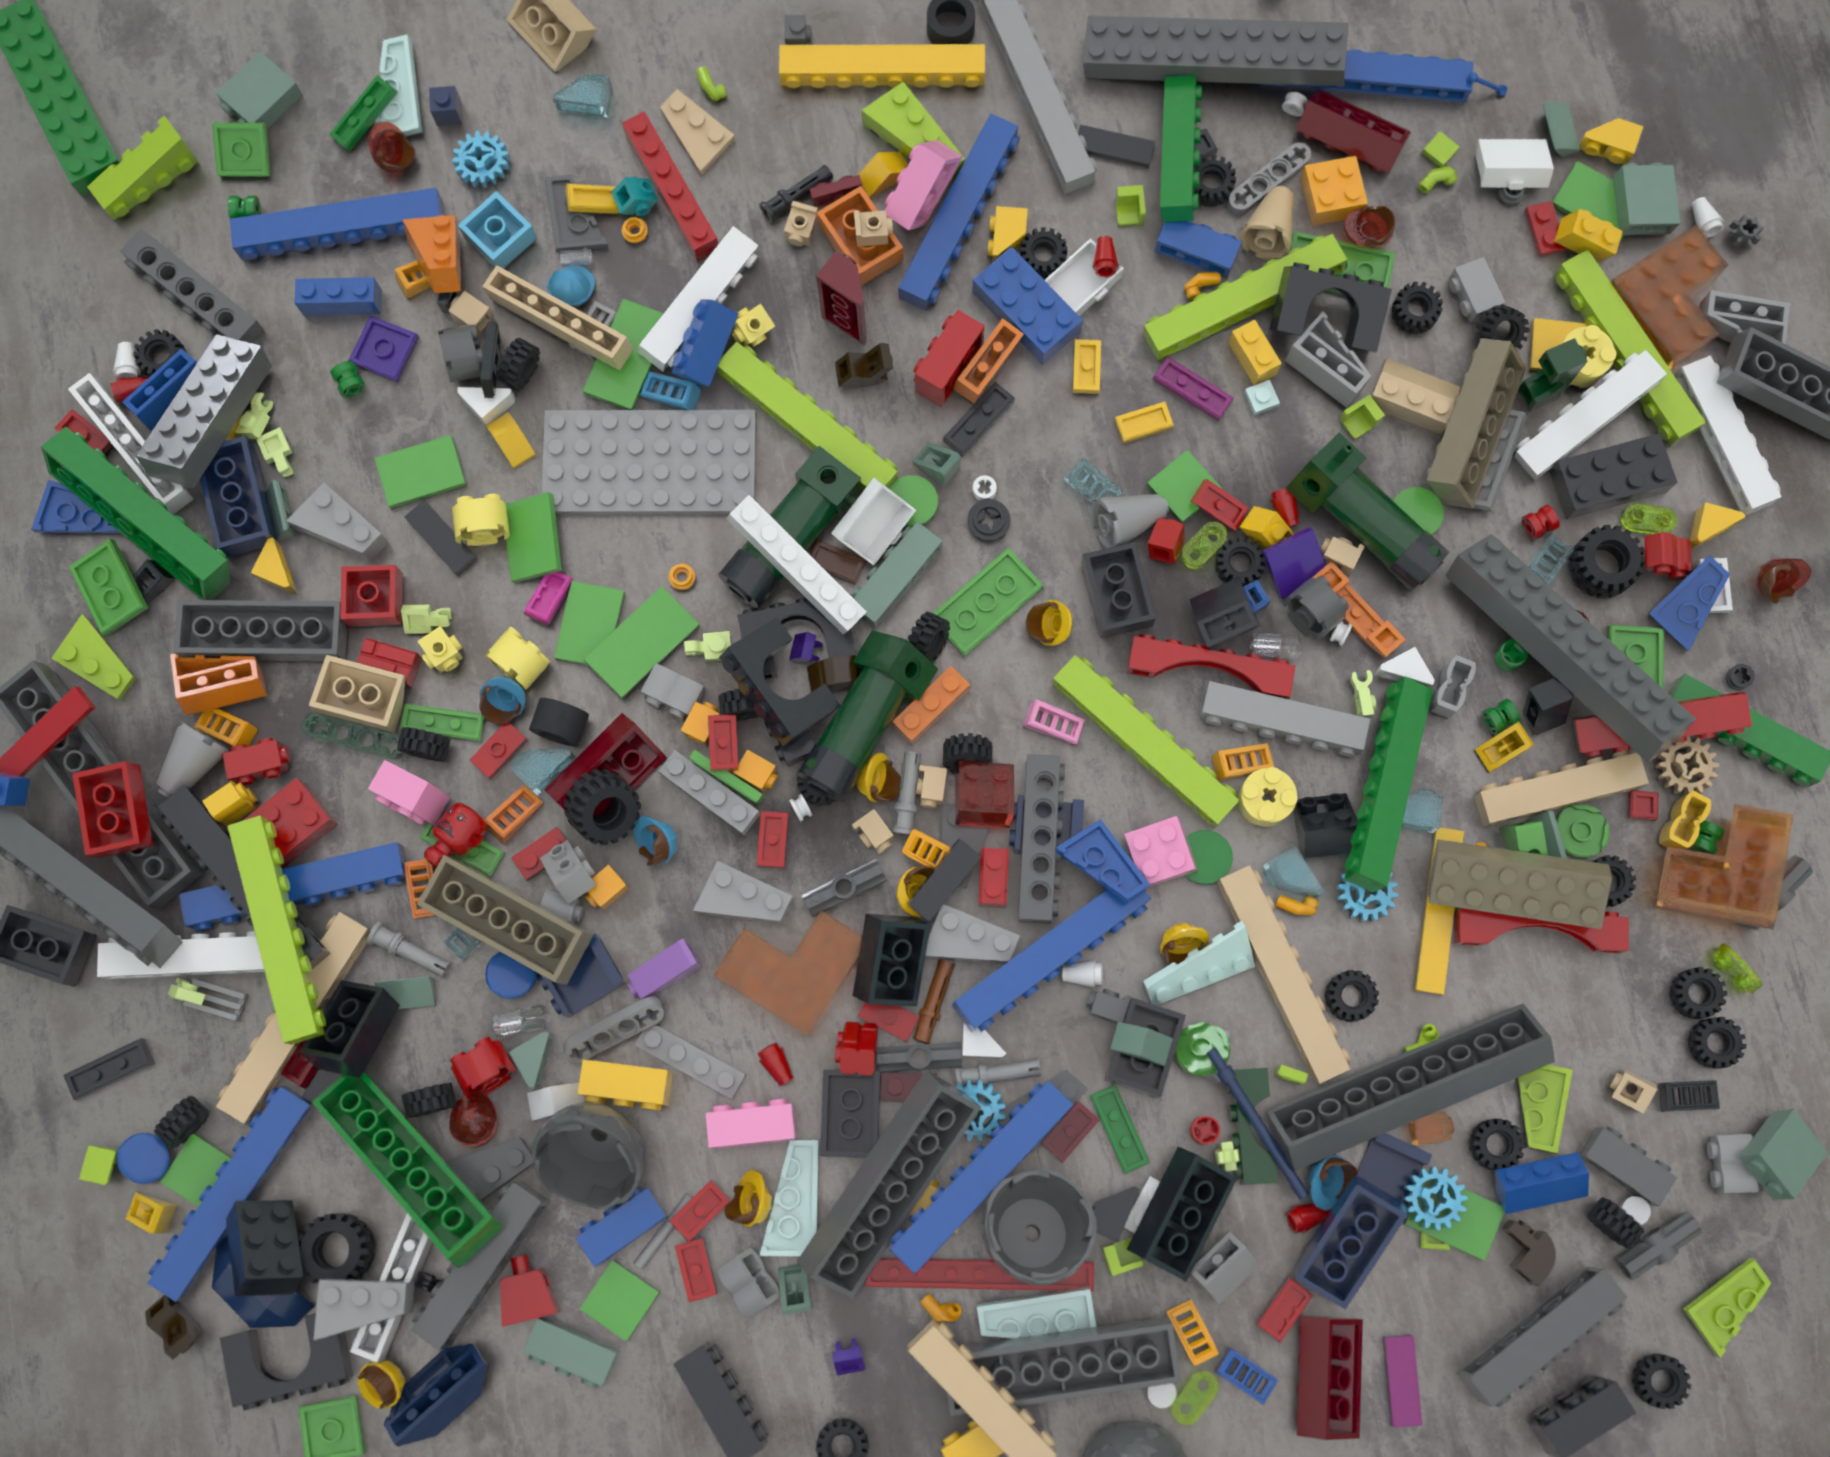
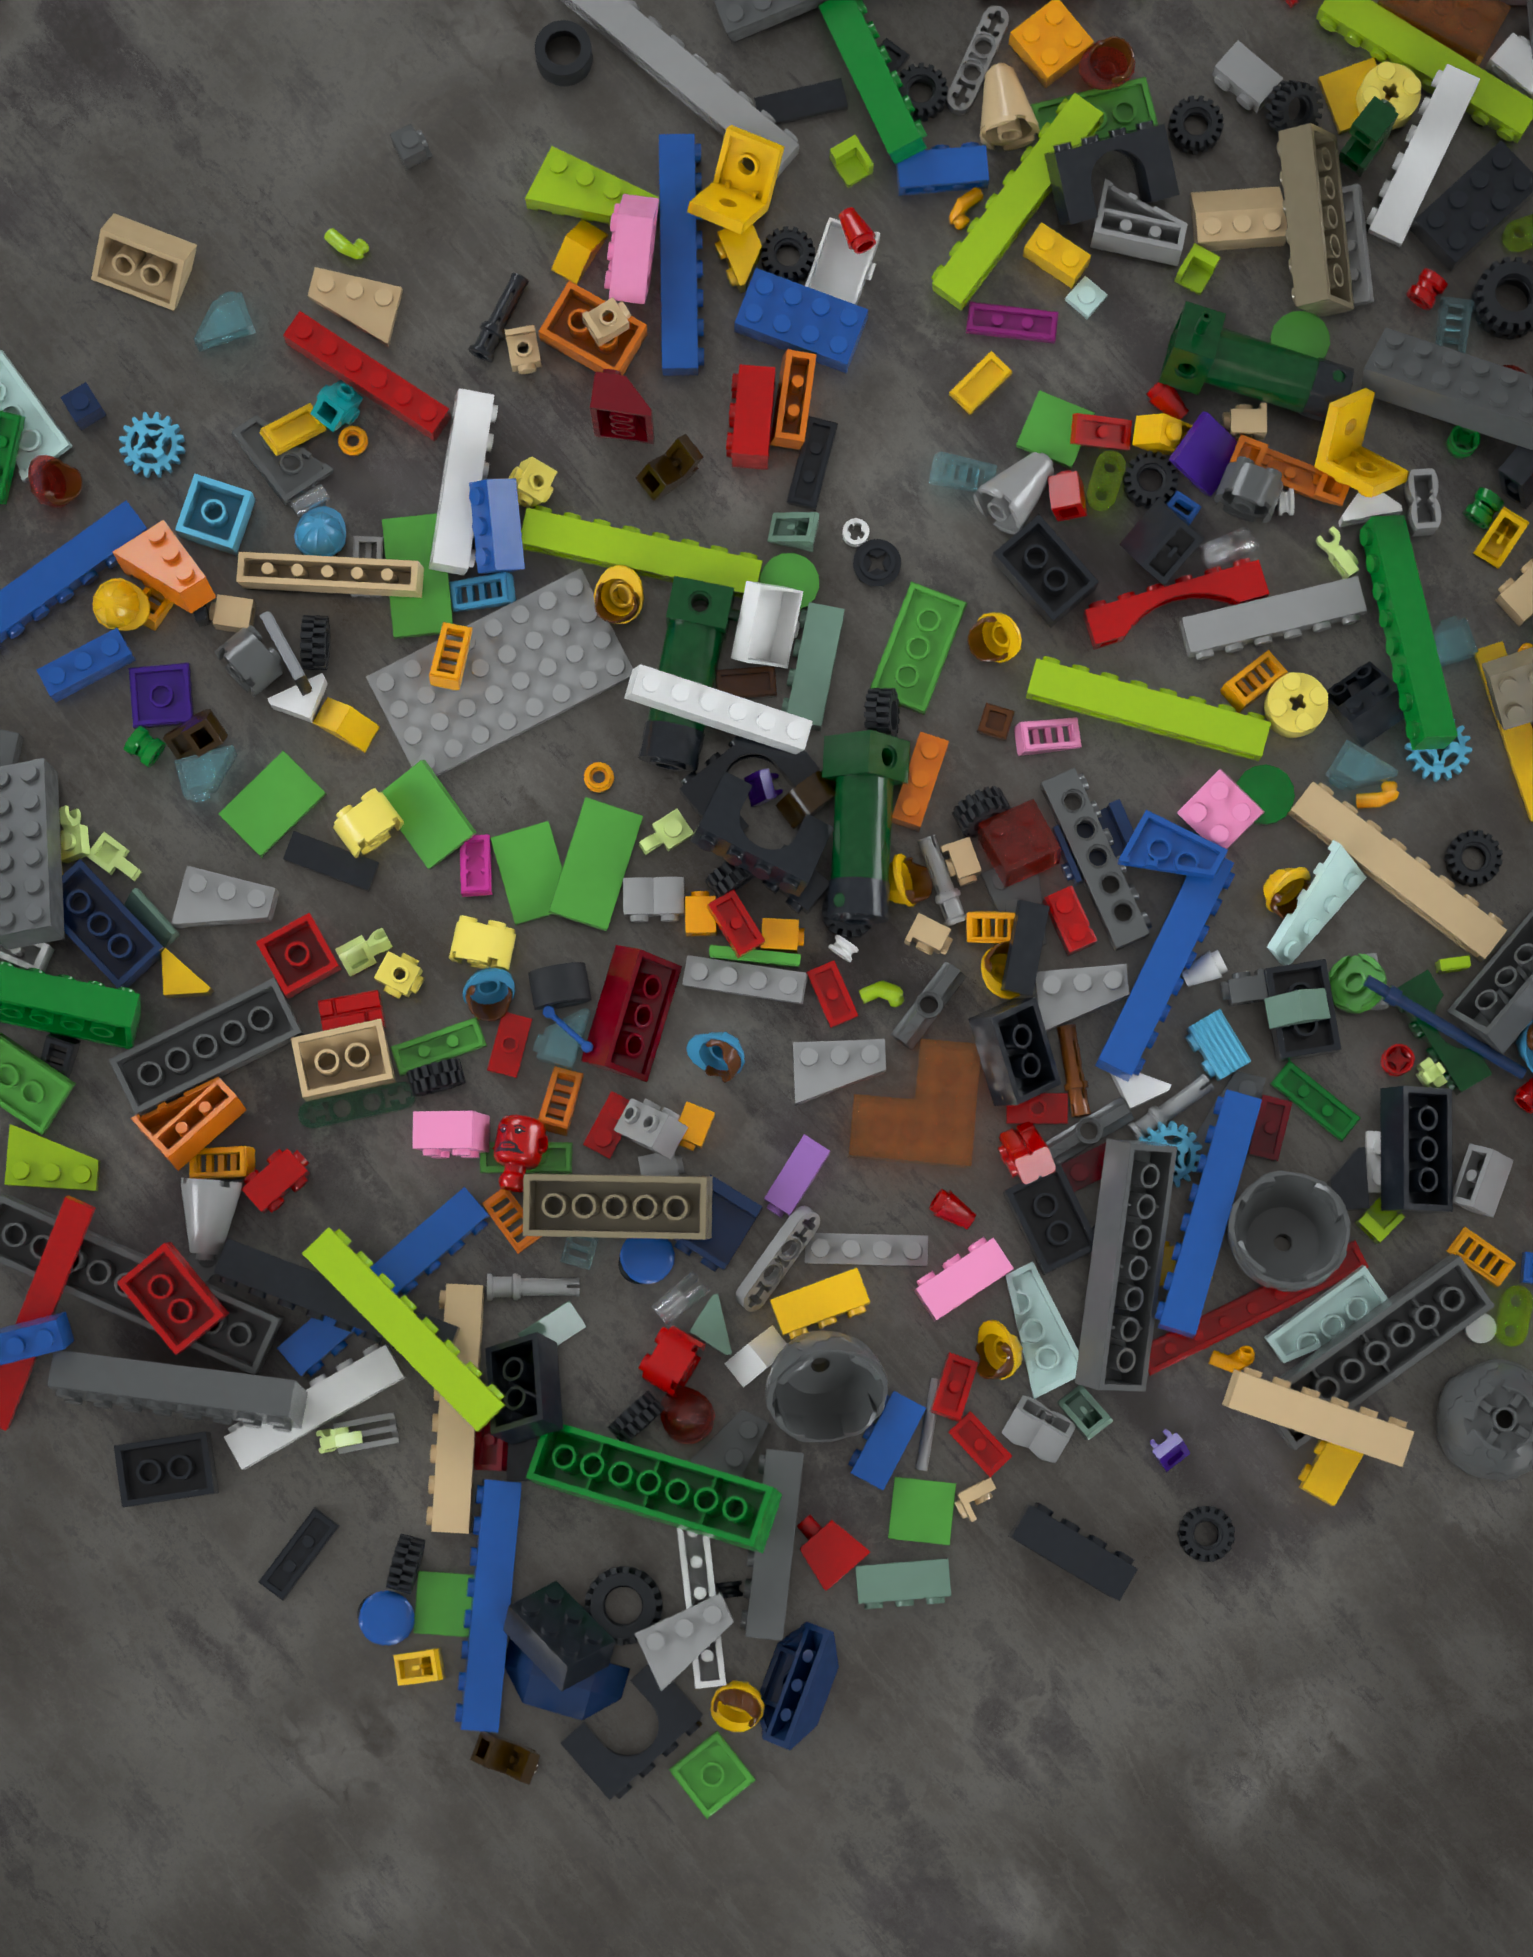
camera: 30 degrees left, 5 degrees up
lime panel [79,1145,118,1185] -> none
yellow brick [202,781,258,827] -> none
red brick [242,778,338,869] -> none
black tyre [564,769,641,845] -> none
yellow brick [779,44,985,88] -> none
dark red plate [810,175,863,208] -> none
yellow plate [1073,339,1101,394] -> none
none -> yellow piece [93,578,151,631]
none -> dark brown brick [163,709,228,763]
none -> clear light blue slope [174,745,238,802]
none -> light orange slope [429,622,473,691]
none -> blue hinge [543,1006,593,1053]
none -> yellow piece [594,565,644,624]
none -> yellow bracket [687,125,785,234]
none -> lime arm [858,980,905,1007]
none -> tan bracket [955,1477,996,1522]
none -> reddish brown tile [977,702,1015,741]
none -> medium azure brick [1185,1009,1251,1081]
none -> yellow bracket [1314,388,1410,498]

